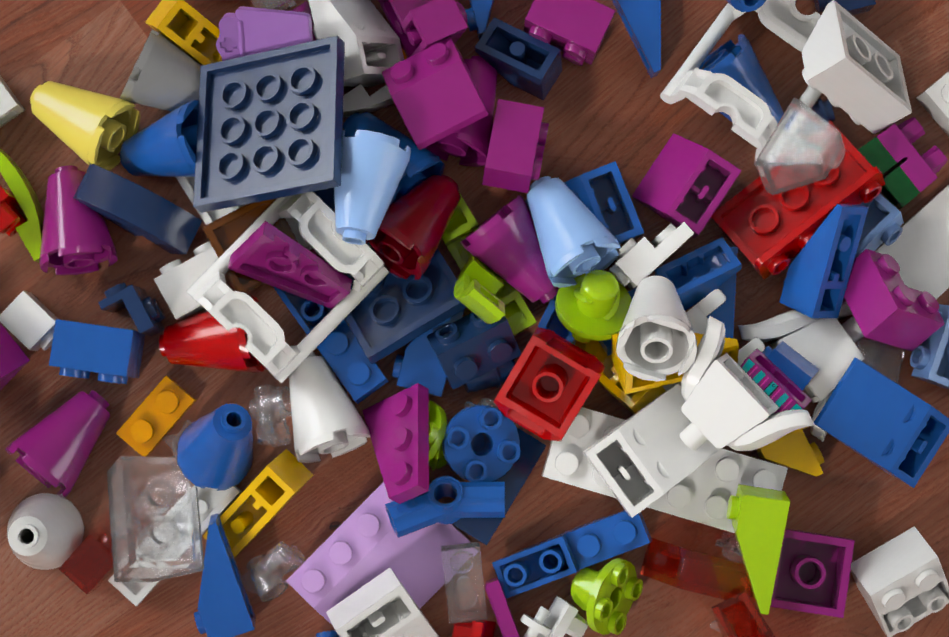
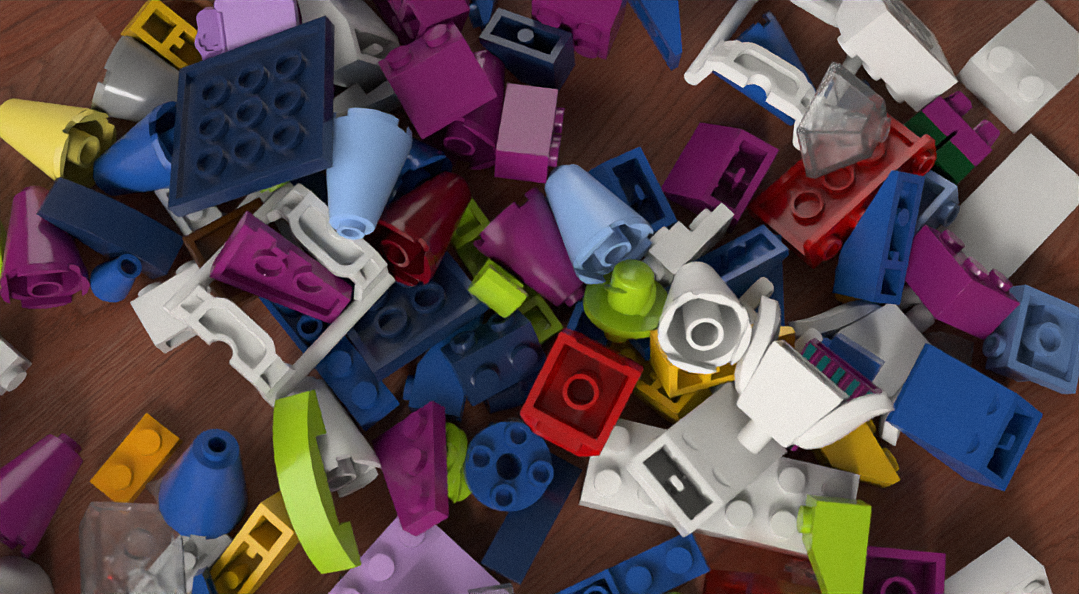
camera: 10 degrees left, 10 degrees down
blue brick [49,319,145,384] -> none
dark blue bracket [98,282,166,336] -> none
red cone [159,295,266,373] -> none
clear plate [249,384,292,447] -> none
blue piece [385,476,505,538] -> none
none -> blue cone [90,254,142,302]
none -> lime slope [273,389,362,574]

